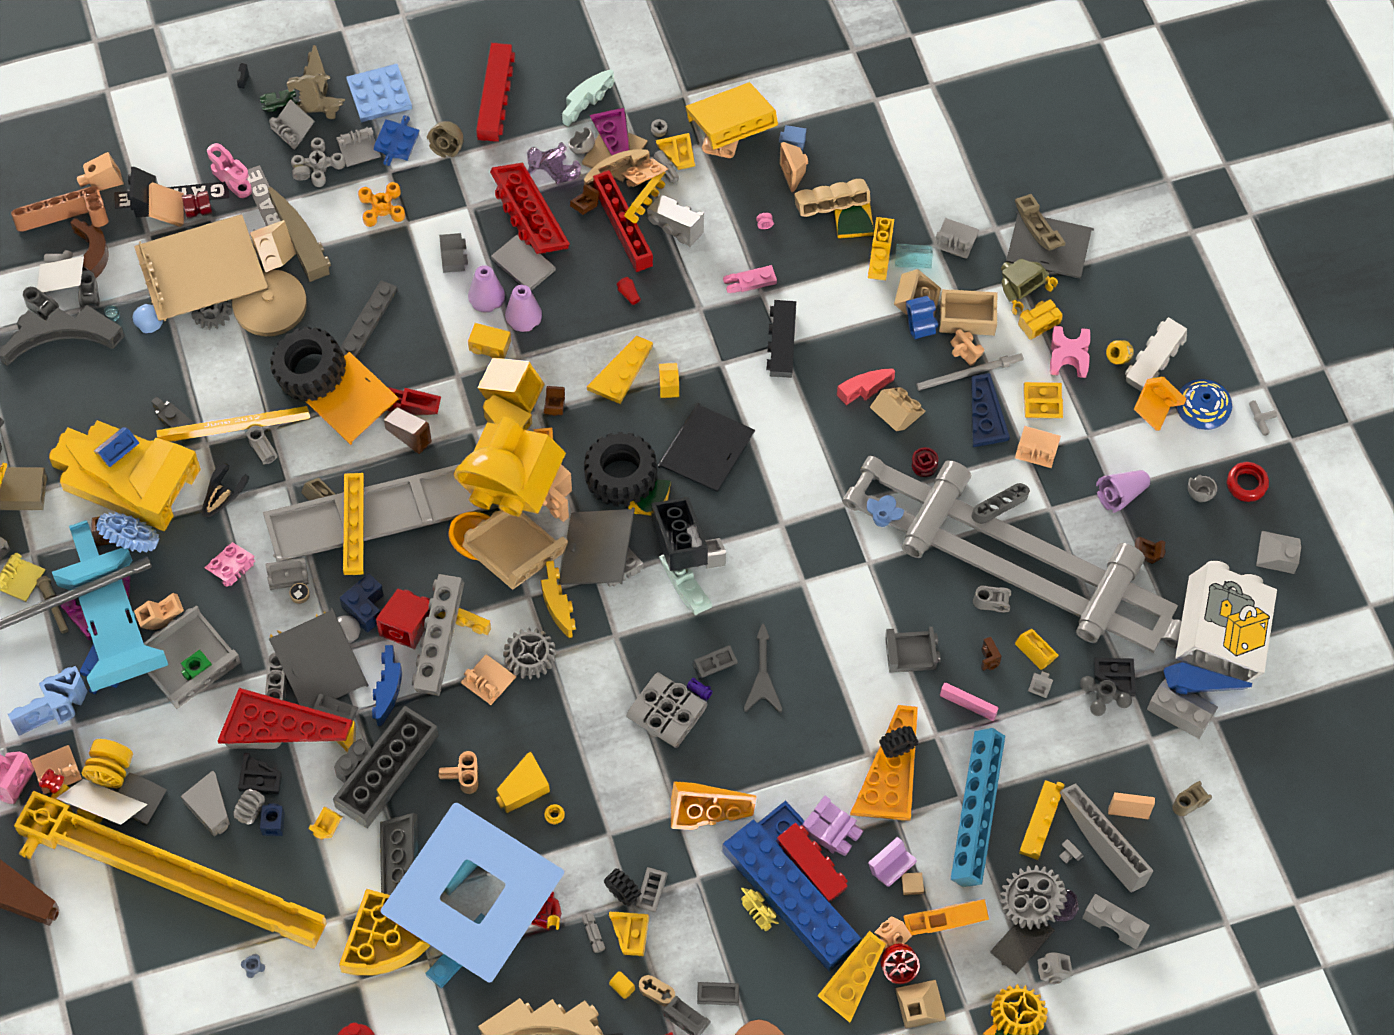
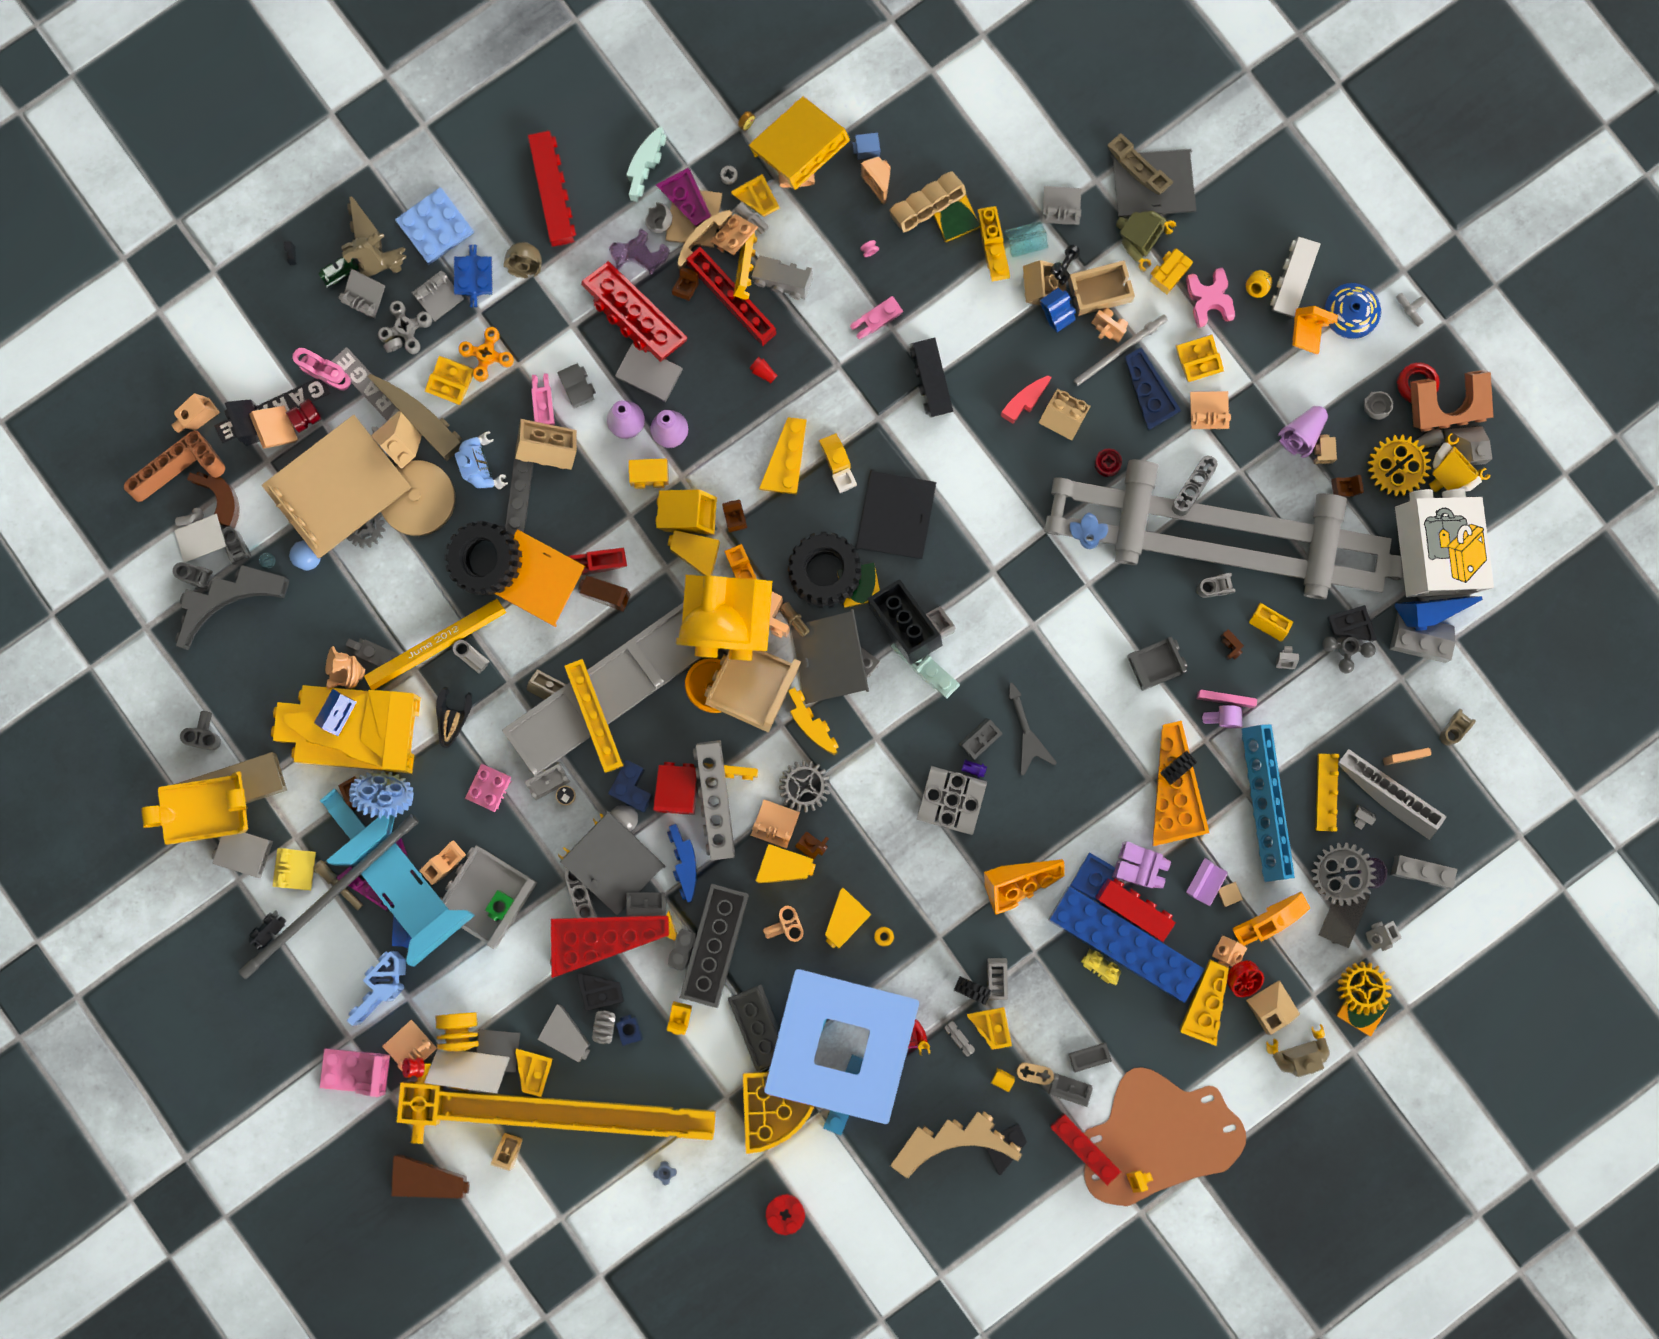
camera: 15 degrees left, 20 degrees up
none -> light nougat helmet [325,646,365,690]
none -> yellow slope [425,356,474,405]
none -> light blue torso [455,431,508,489]
none -> tan slope [491,1133,523,1171]
none -> tan slope [515,419,577,470]
none -> yellow wing [515,1048,553,1097]
none -> bright pink hinge [531,373,555,425]
none -> pearl gold tile [738,111,755,131]
none -> yellow slope [756,844,816,884]
none -> dark tan axle [779,602,810,637]
none -> reddish brown bracket [795,831,829,860]
none -> white tile [832,468,857,493]
none -> black hinge [1050,245,1080,285]
none -> lavender beam [1202,706,1243,728]
none -> tan brick [1314,435,1337,464]
none -> yellow gear [1368,434,1431,497]
none -> nougat arch [1410,370,1493,431]
none -> light grey cone [1414,428,1445,449]
none -> yellow torso [1429,433,1490,492]

